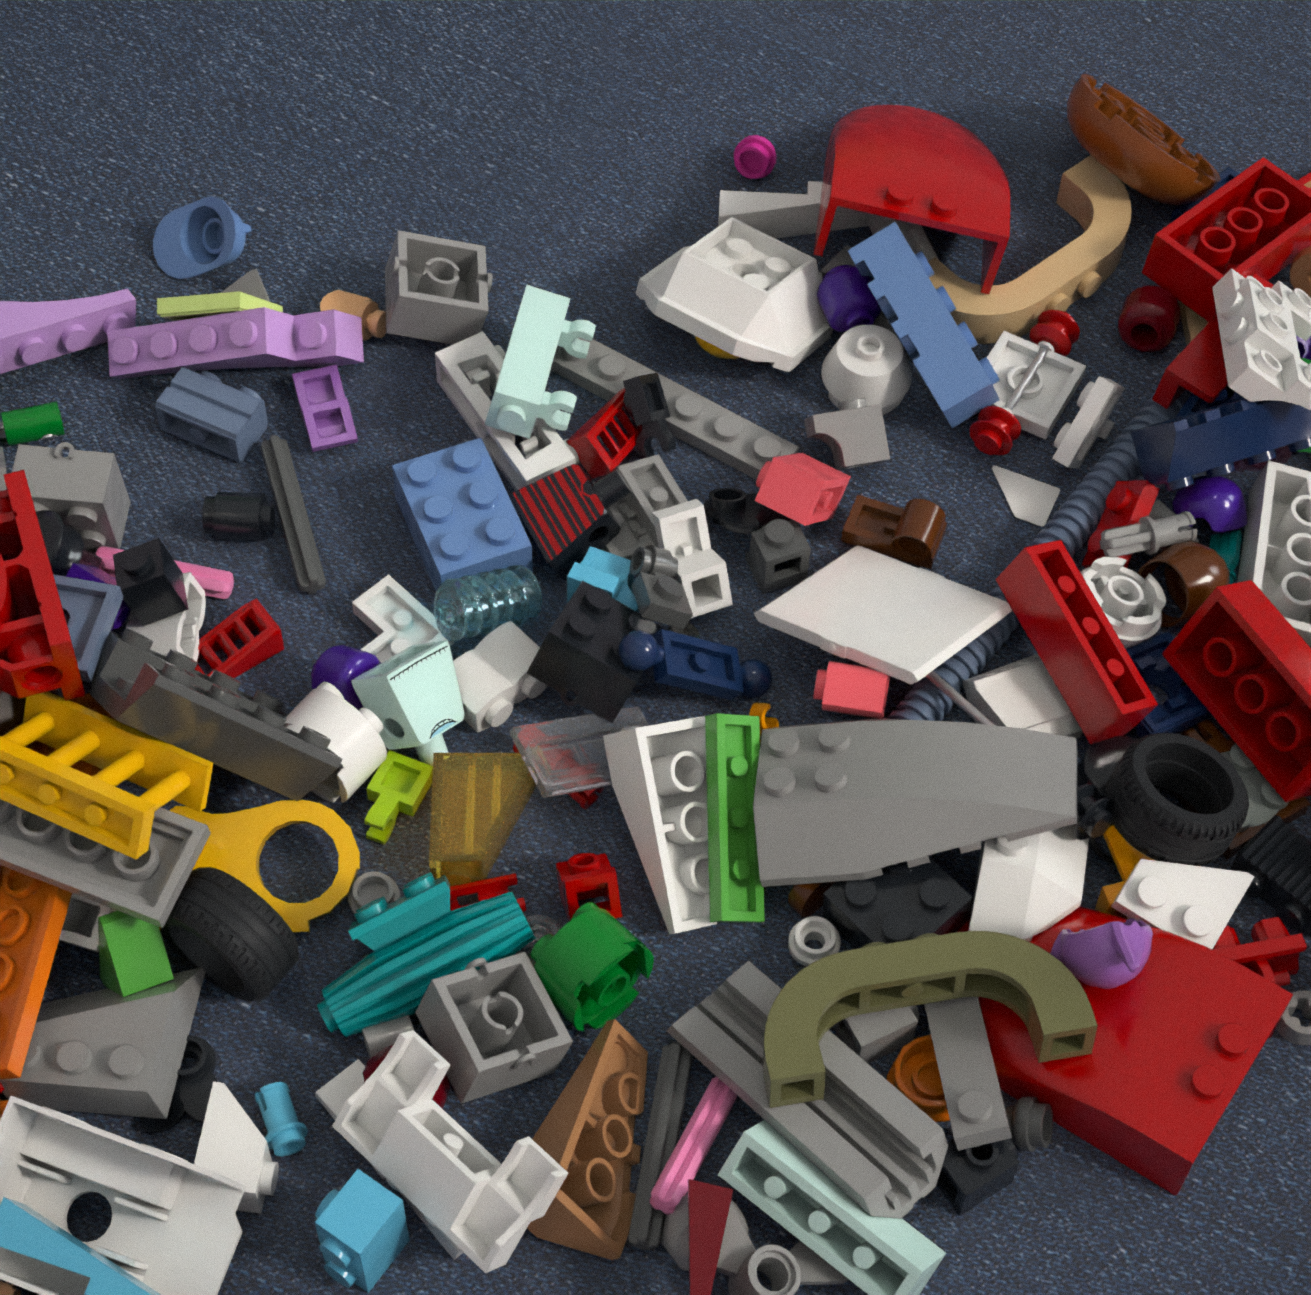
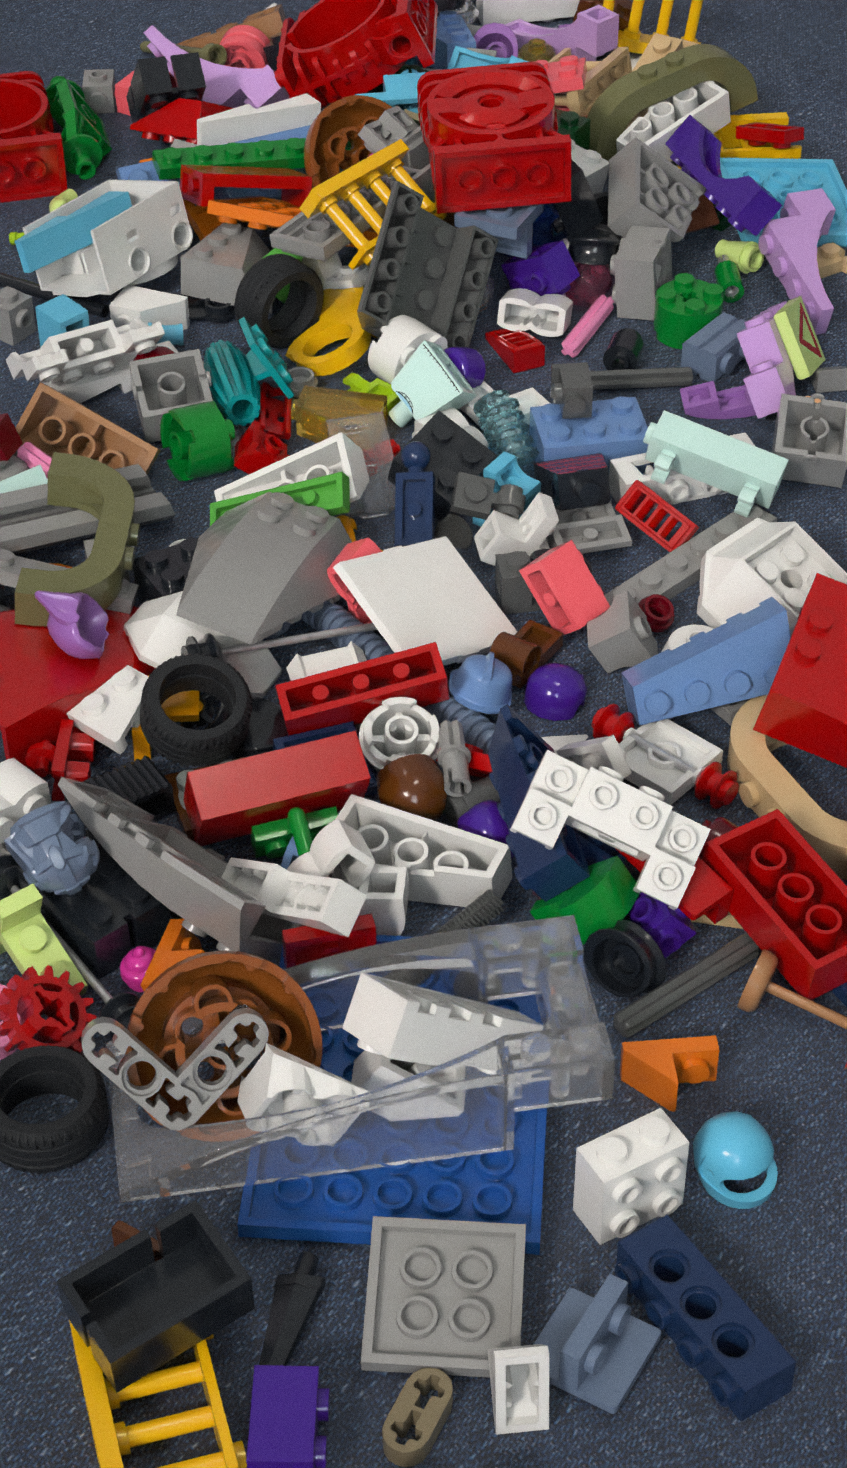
camera: 105 degrees right, 15 degrees down
black brick [113,538,189,626] -> none
black plate [623,372,676,459] -> none
none -> medium blue piece [448,652,513,714]
none -> dark purple hair [524,663,588,721]
none -> dark grey brick [550,362,593,419]
none -> dark red plate [638,594,674,632]
none -> green brick [654,273,724,350]

